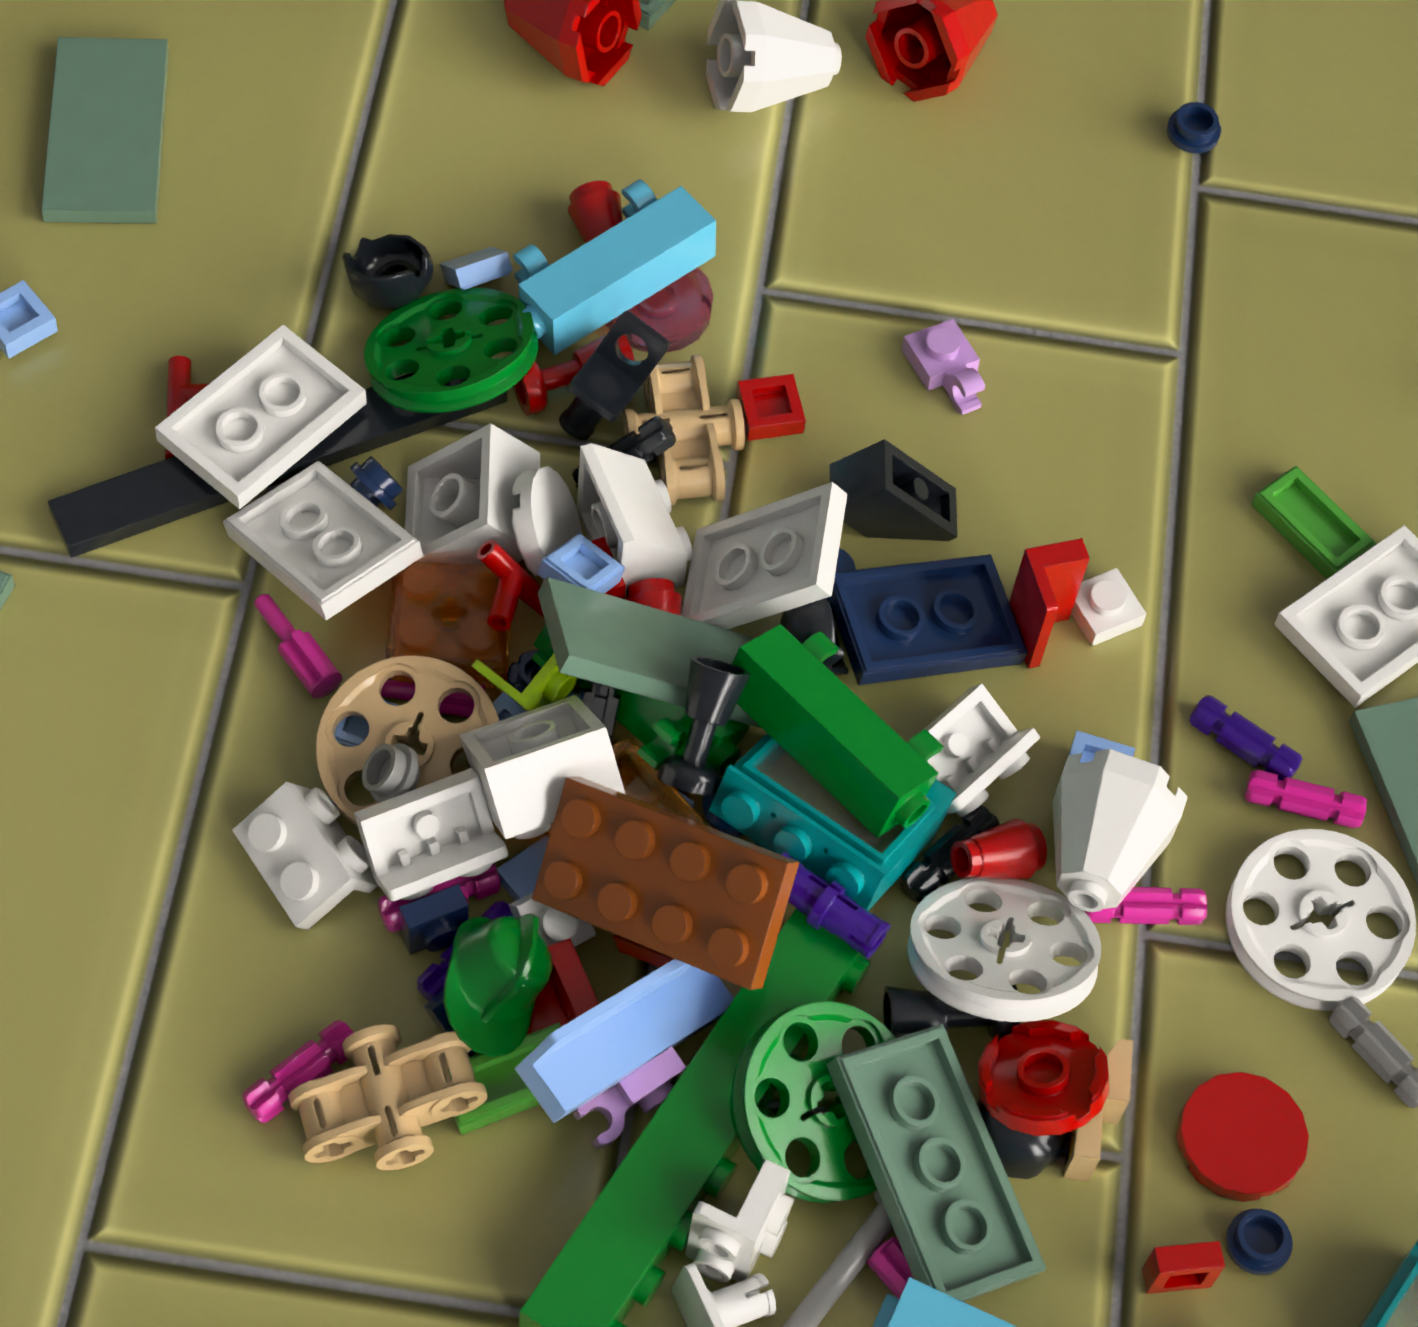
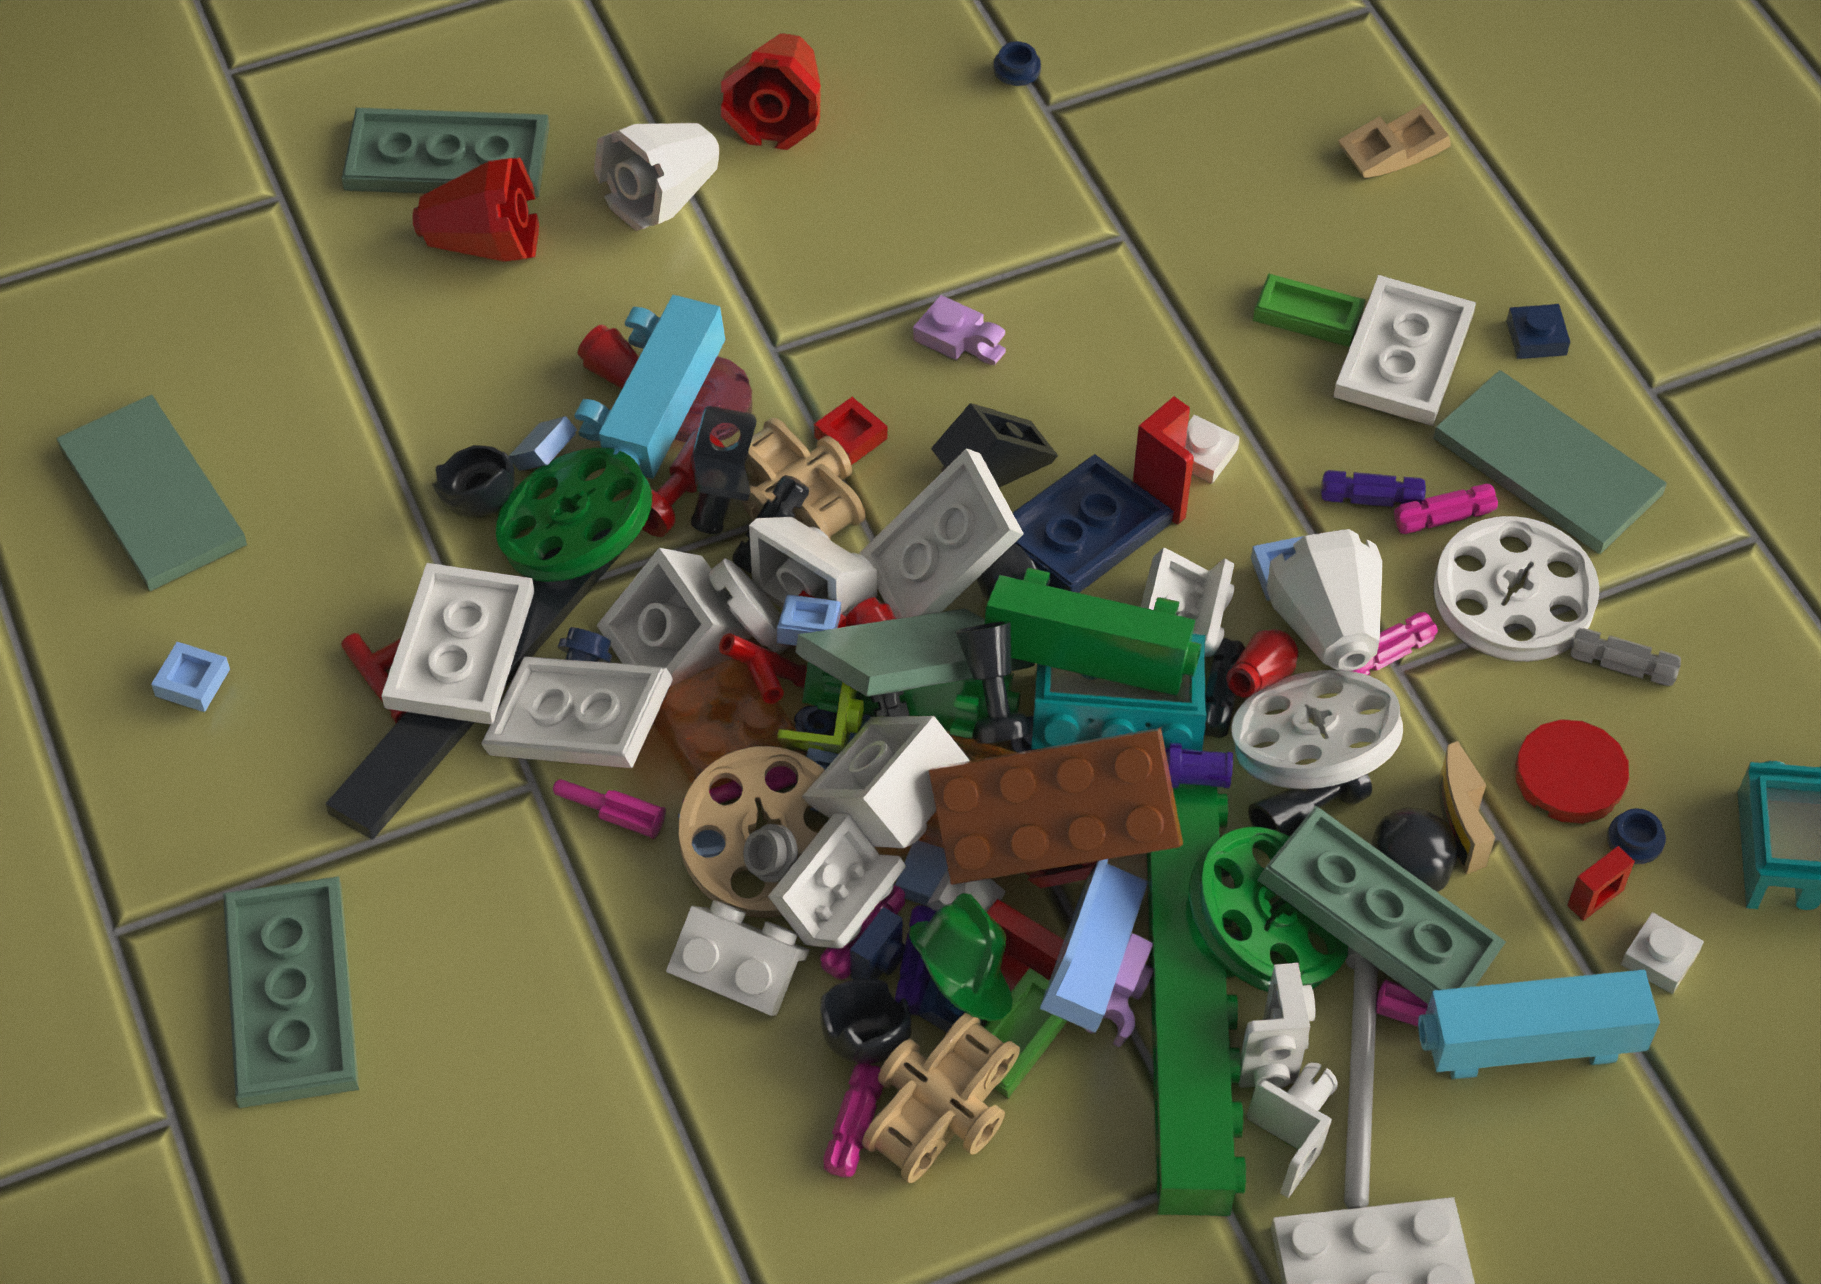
camera: 25 degrees left, 5 degrees down
red tile [978,1020,1109,1136] -> none
none -> black hair [820,979,912,1064]

